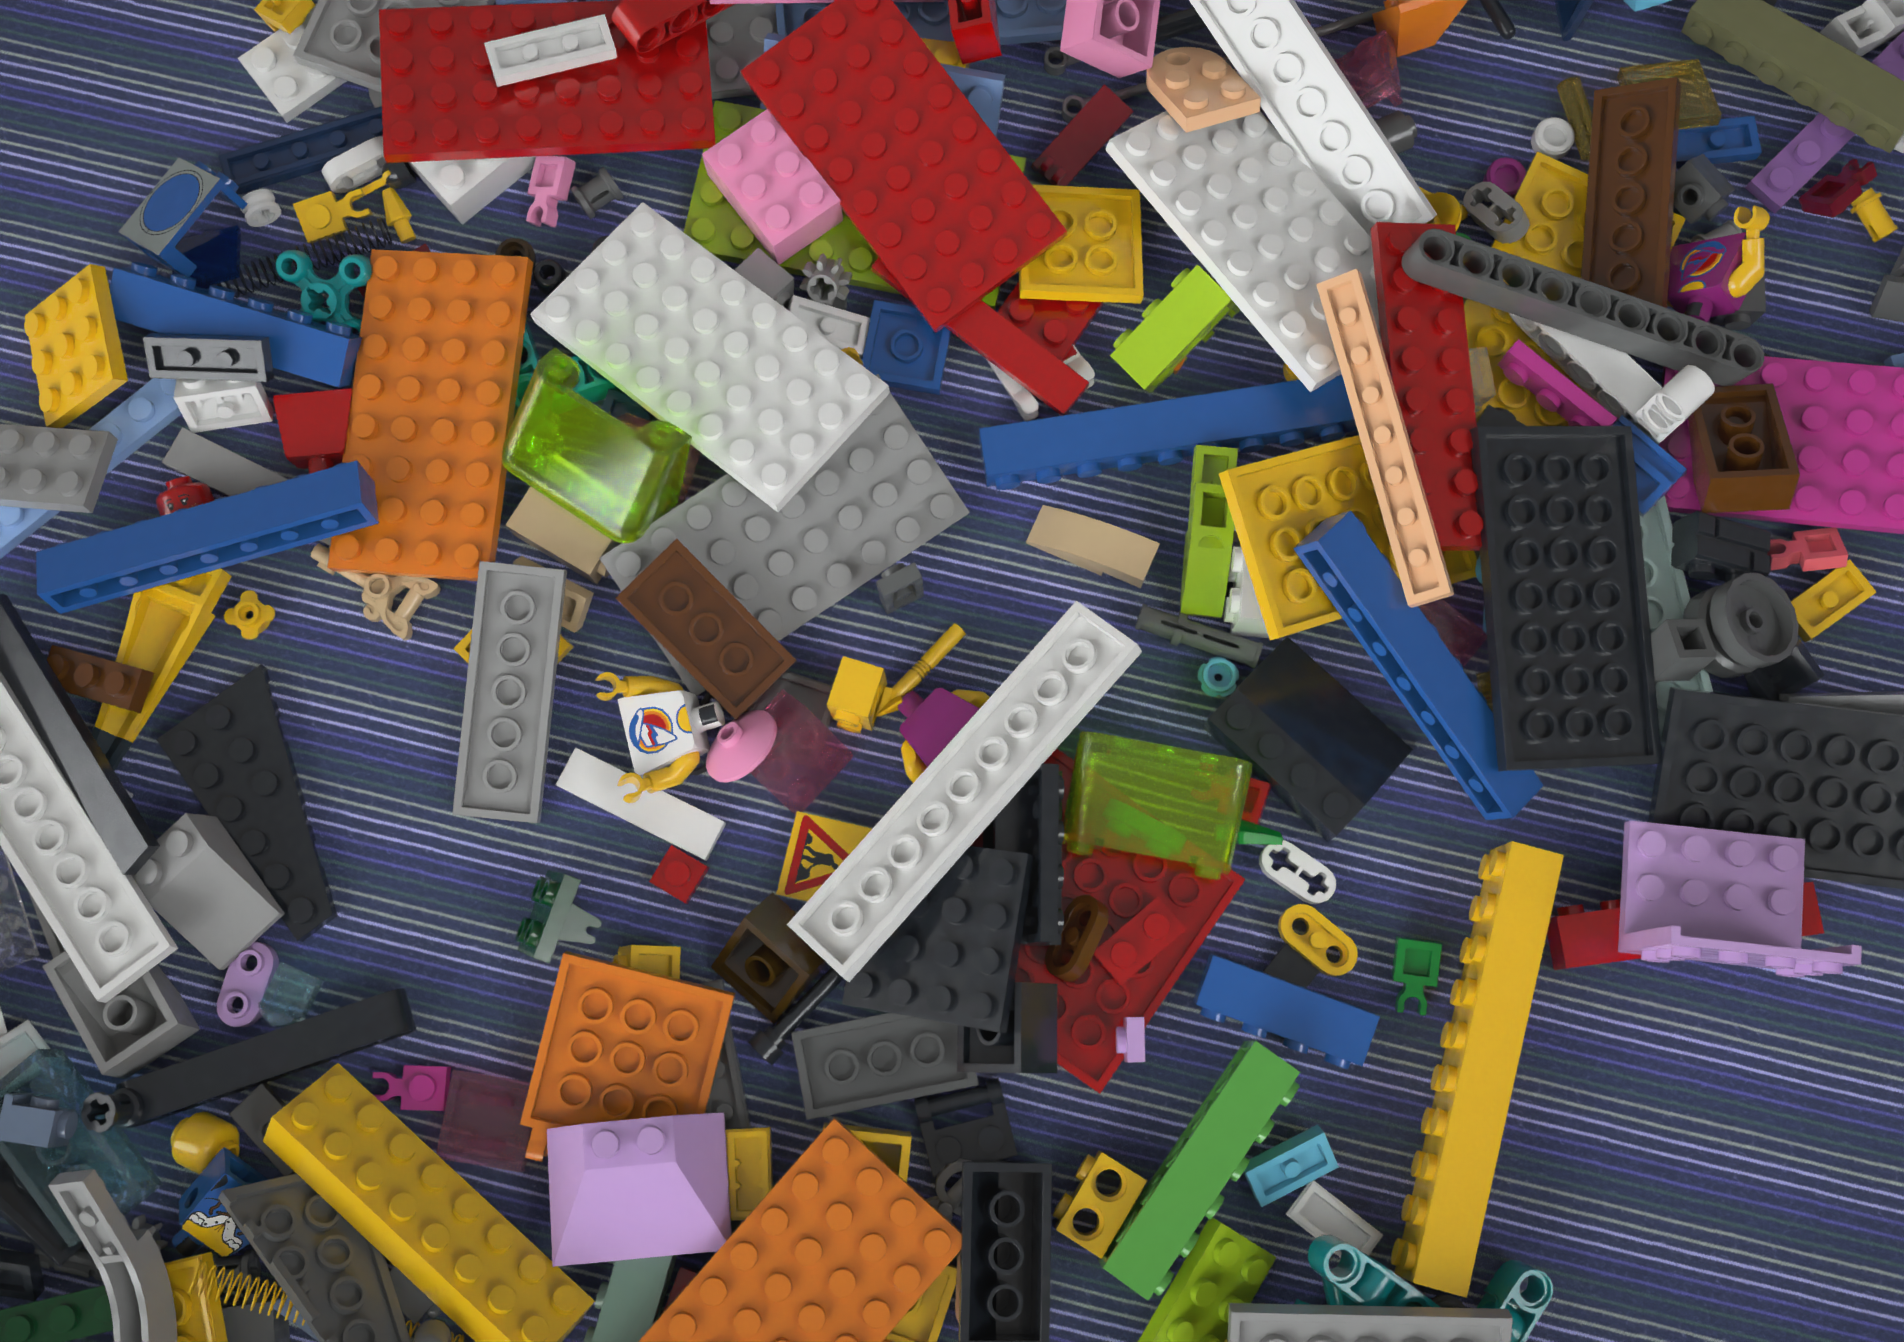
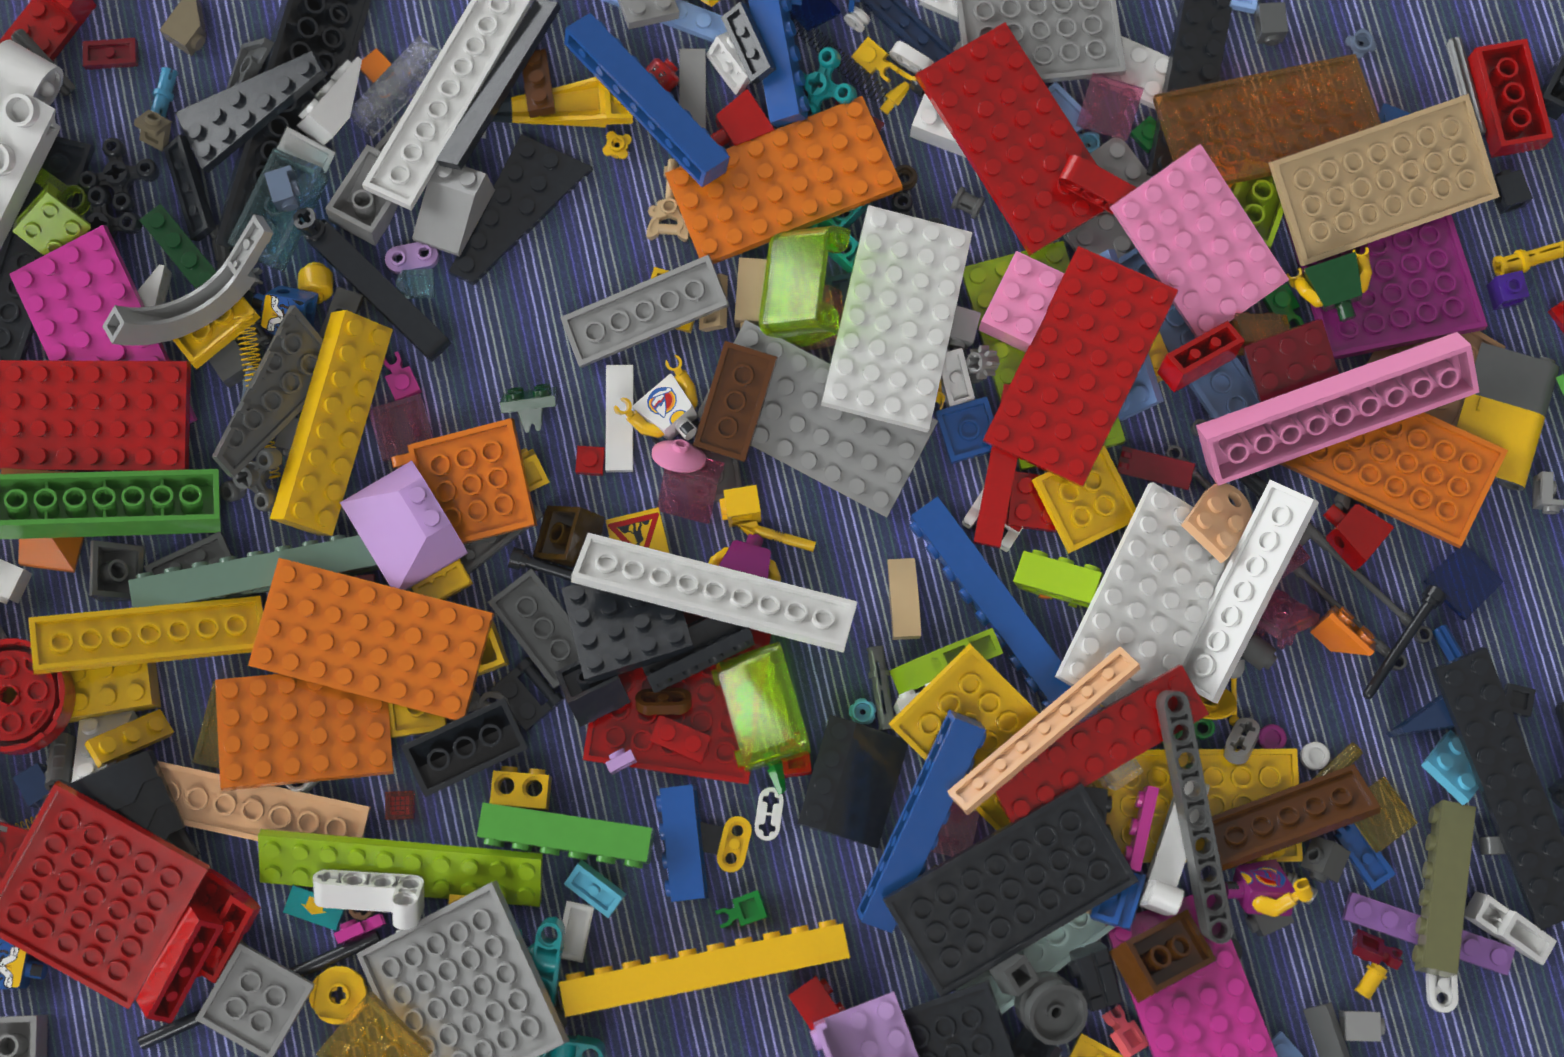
camera: 60 degrees right, 0 degrees up
white plate [484,14,617,87] -> none
bright pink plate [526,156,576,228] -> none
dark grey plate [876,562,924,615] -> none

